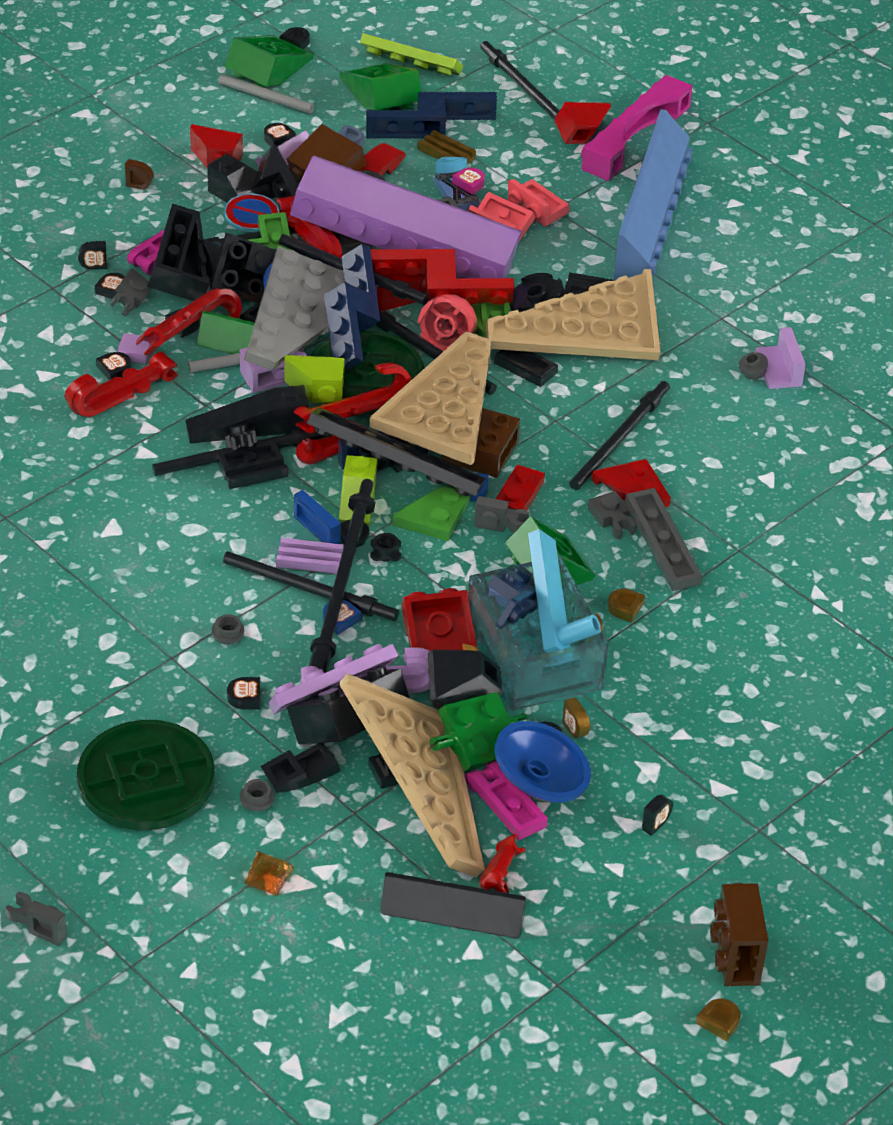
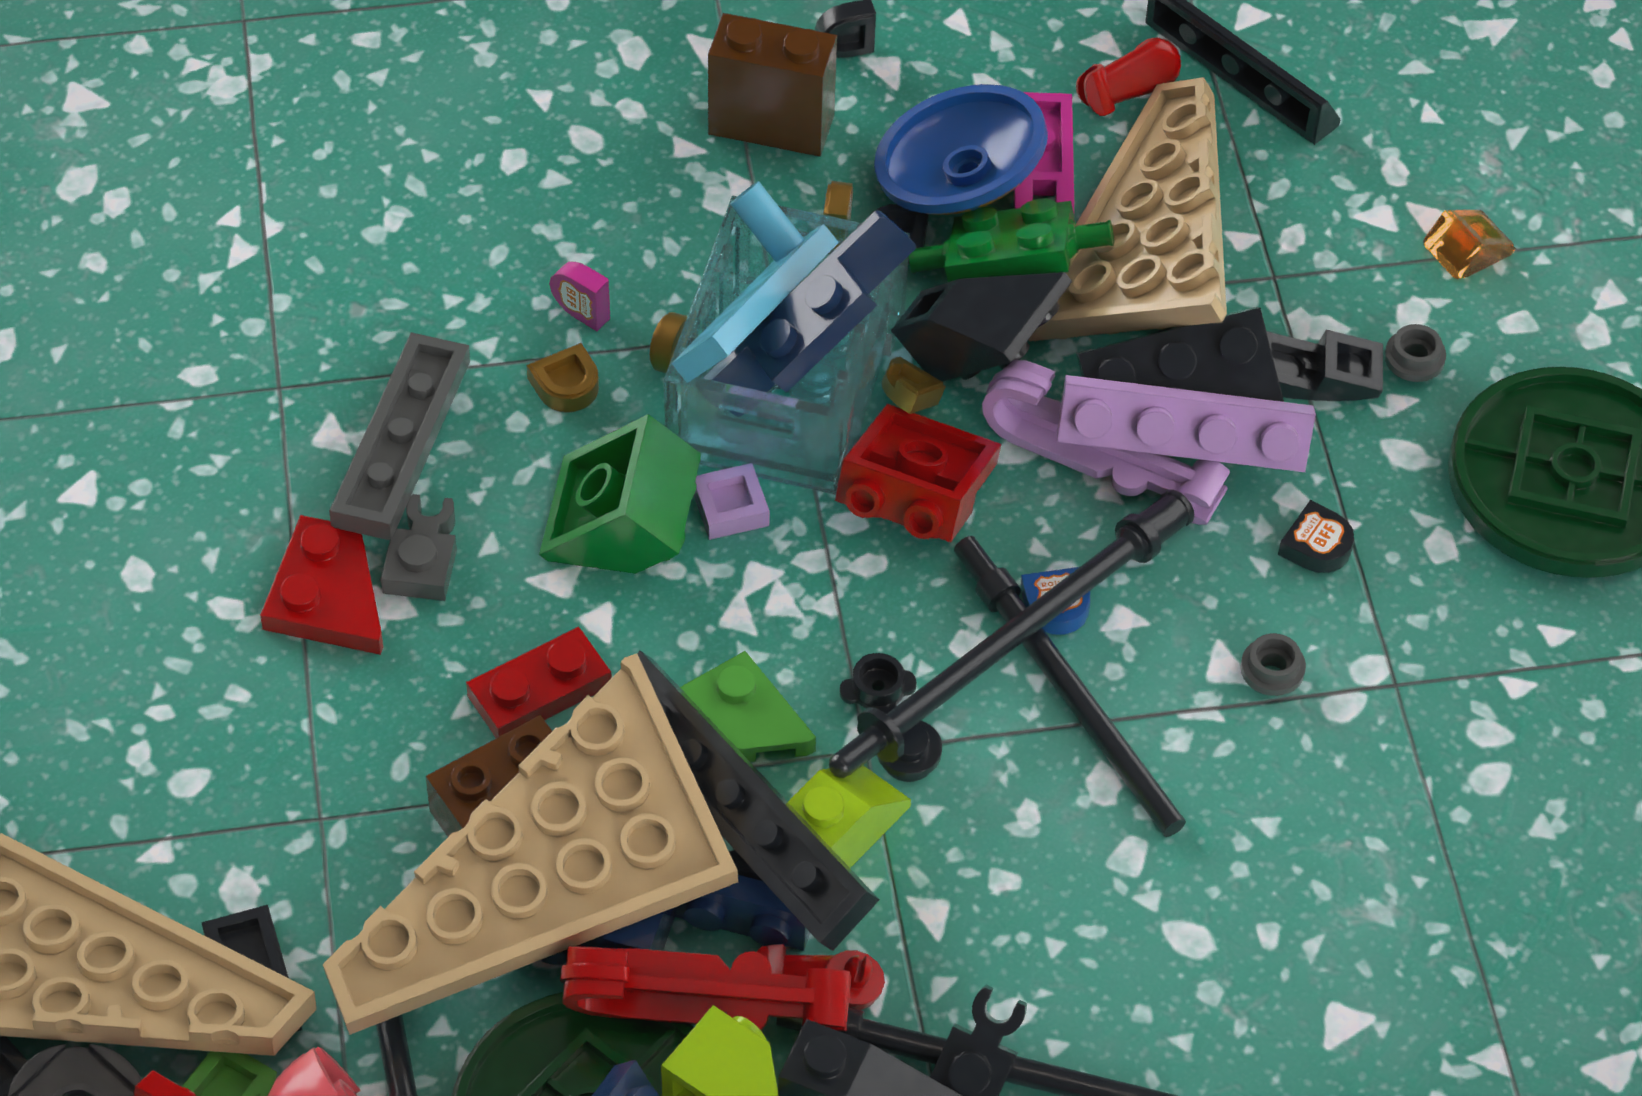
camera: 145 degrees left, 10 degrees up
black plate [216,440,288,489] -> none
lavender tile [276,538,343,574] -> none
blue tile [294,490,341,544] -> none
dark grey plate [474,496,529,533] -> none
black bar [569,381,670,490] -> none
none -> dark pink tile [549,261,610,331]
none -> reddish brown brick [708,13,837,157]

